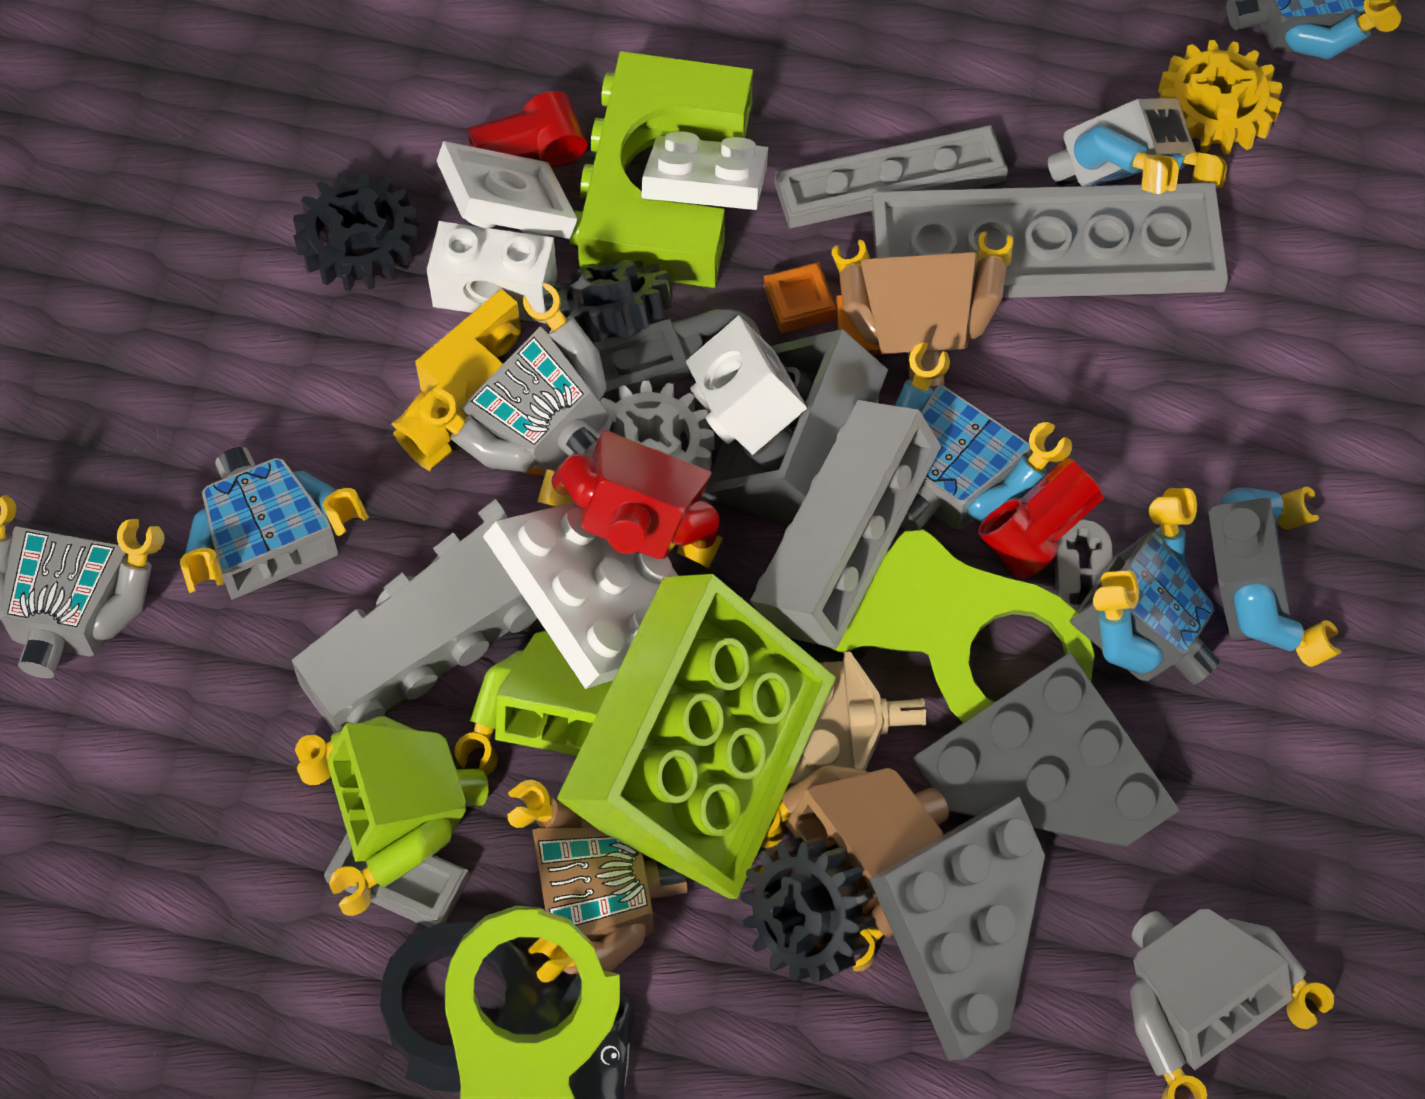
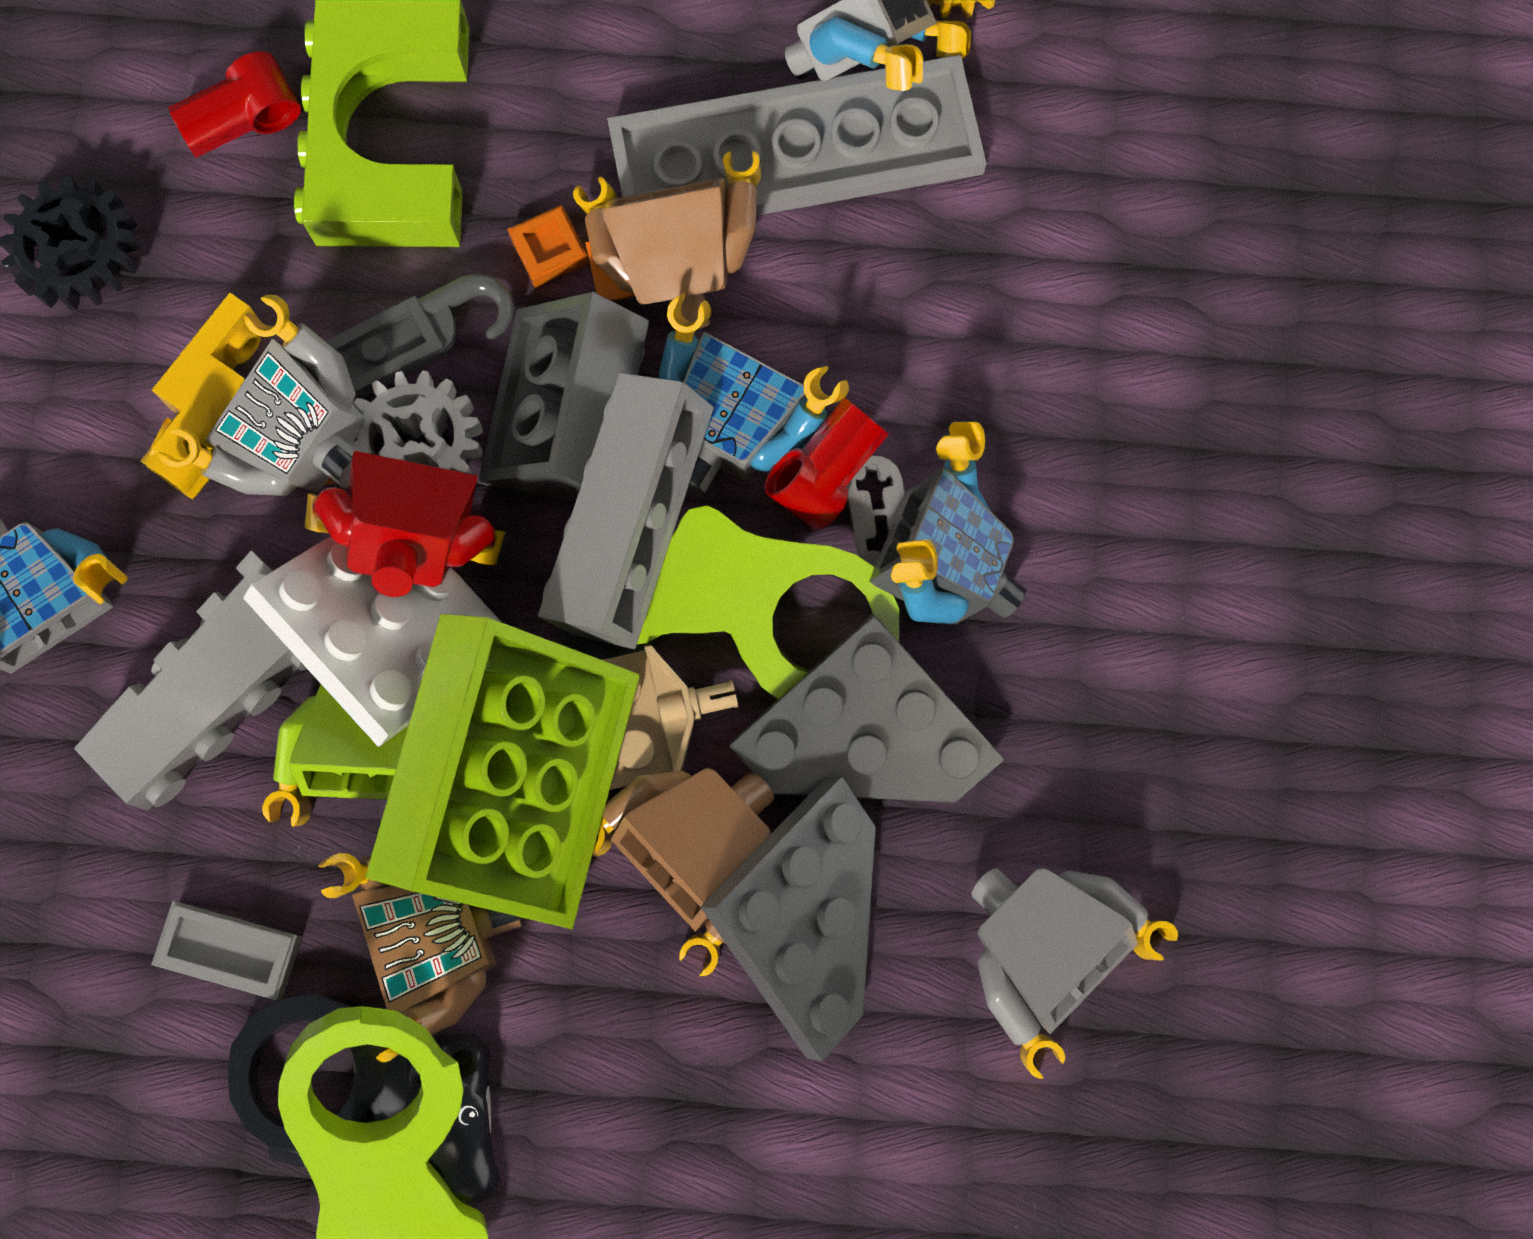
camera: 10 degrees left, 15 degrees up
lime torso [295,716,488,916] -> none
white brick [427,221,557,324] -> none
white plate [436,141,577,239] -> none
black gear [544,260,673,343] -> none
white plate [641,132,768,210] -> none
white brick [686,315,807,455] -> none
black gear [740,837,876,983] -> none
light grey tile [774,125,1008,229] -> none
torso [1208,487,1341,667] -> none

